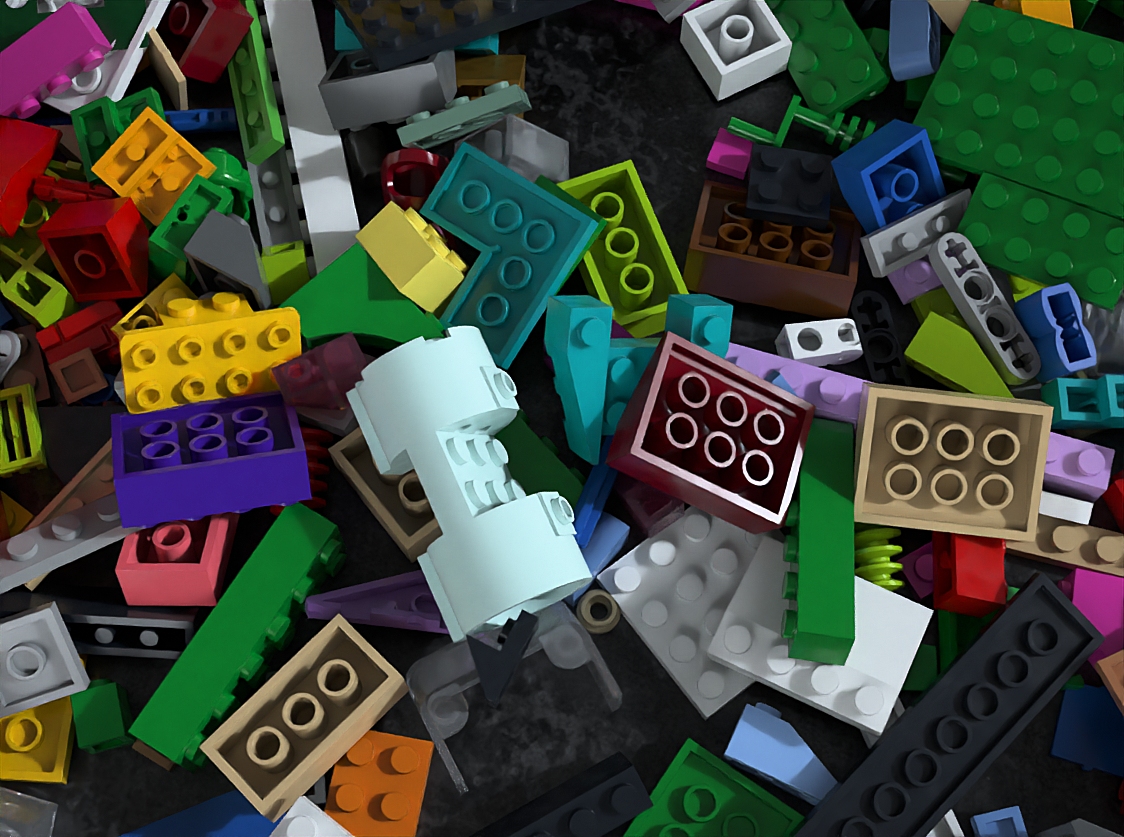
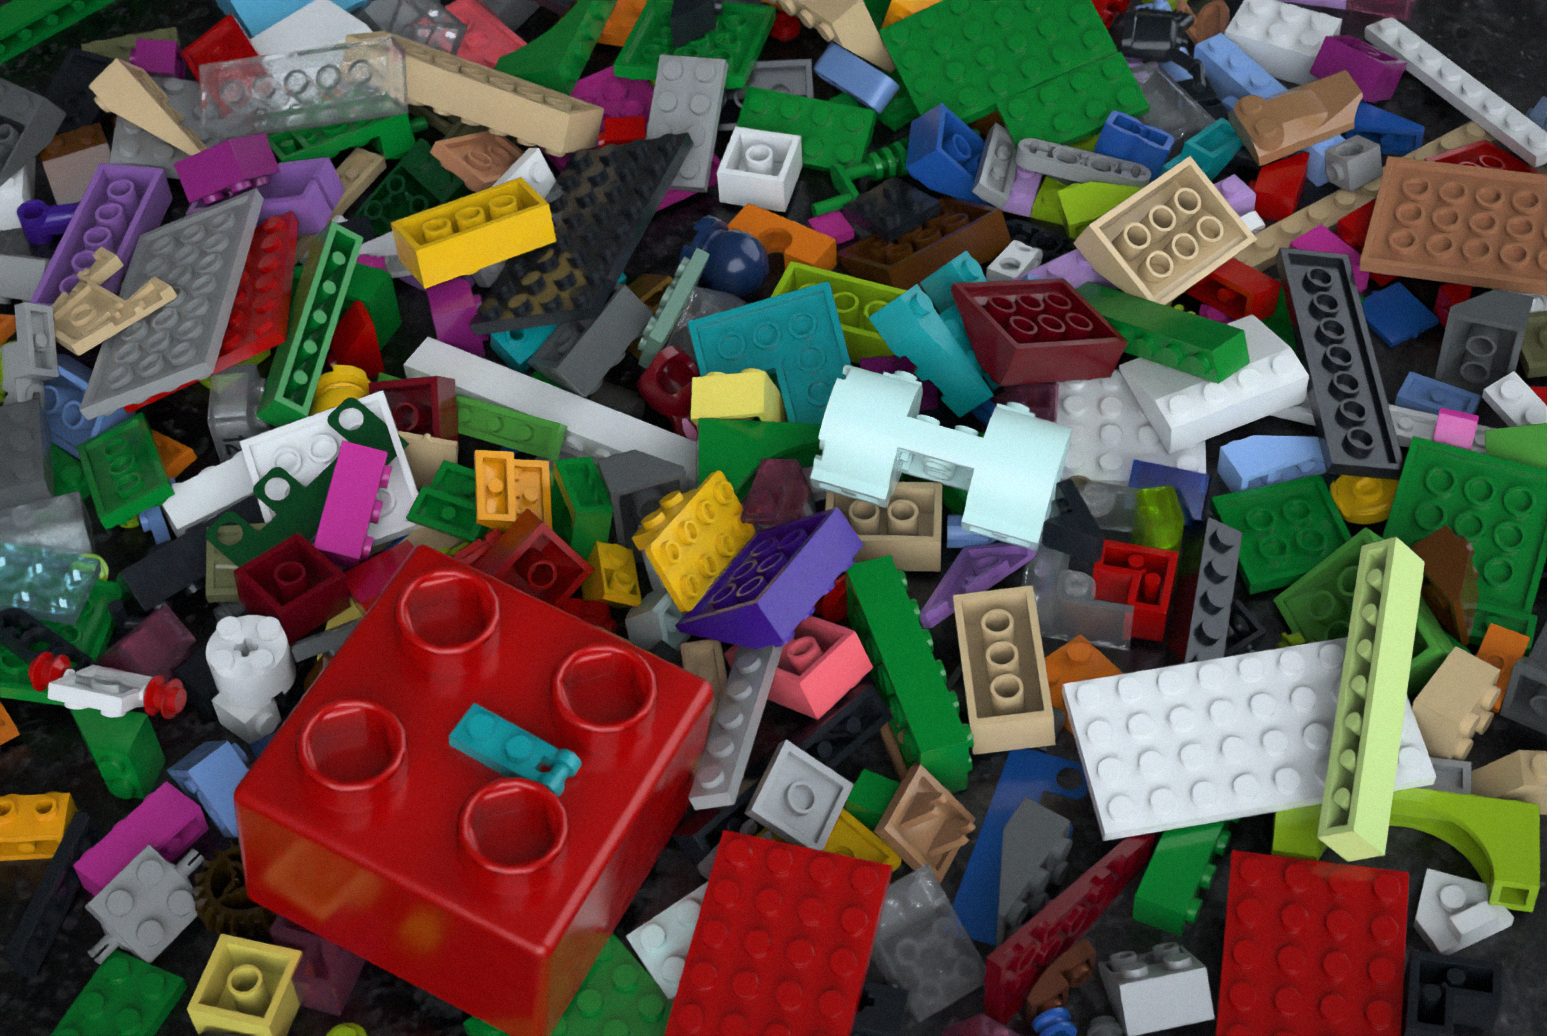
camera: 45 degrees left, 20 degrees down
none -> dark blue tile [679,215,769,300]
none -> orange arch [728,203,837,271]
none -> medium nougat plate [874,764,976,885]
none -> red brick [1091,539,1179,642]
none -> clear blue brick [1124,459,1212,526]
none -> clear neon green brick [1131,485,1184,568]

